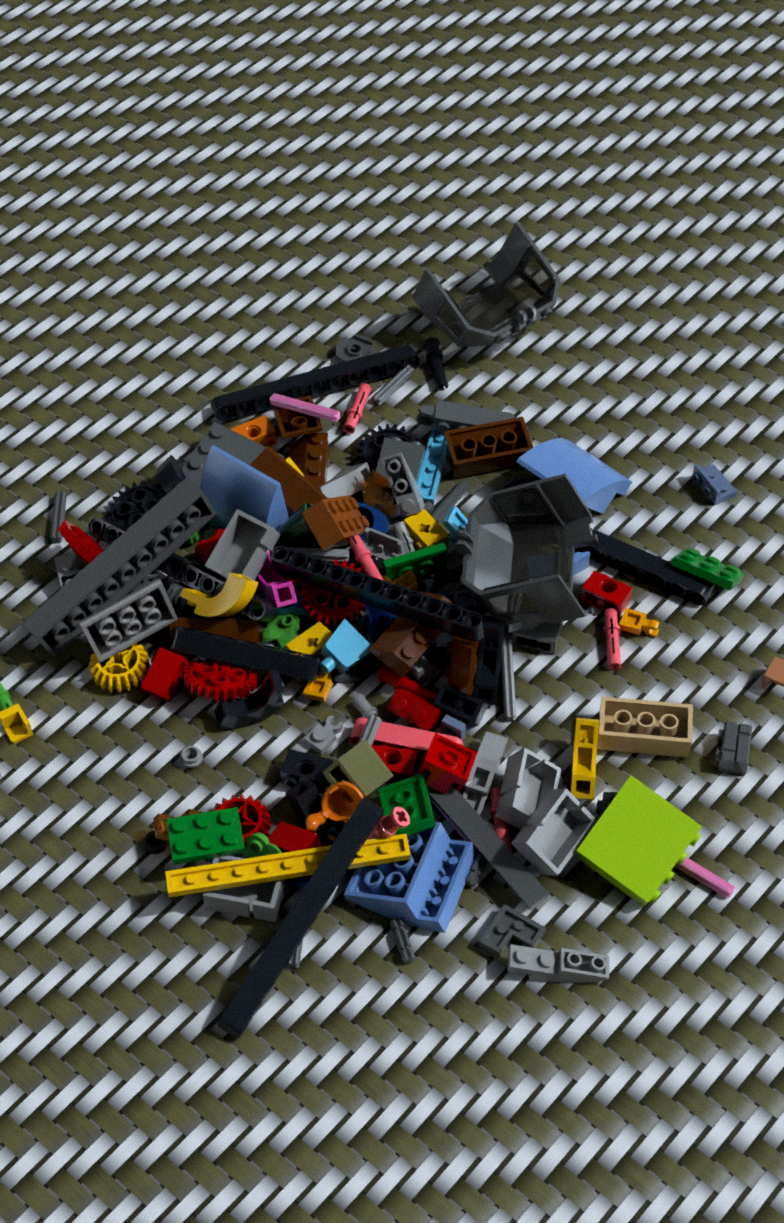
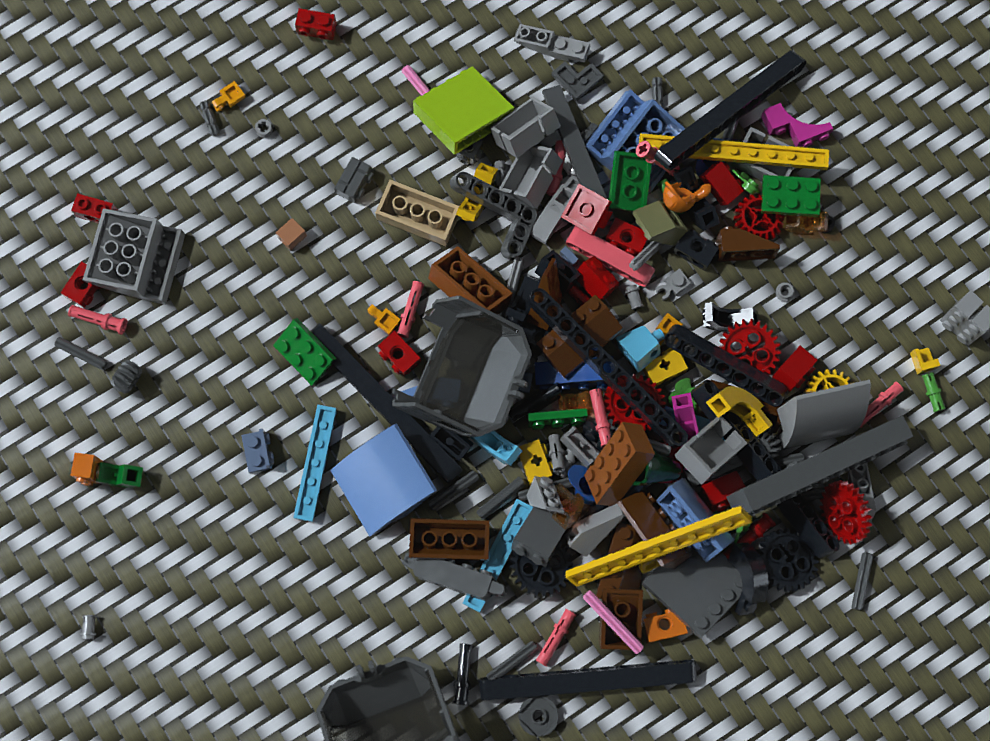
camera: 165 degrees left, 25 degrees up
none -> medium azure plate [293,404,337,522]
none -> dark orange brick [428,246,513,326]
none -> dark grey beam [450,172,537,259]
none -> yellow plate [566,506,752,587]
none -> reddish brown slope [716,226,780,262]
none -> dark pink arch [761,103,833,148]
none -> coral pin [859,382,904,428]

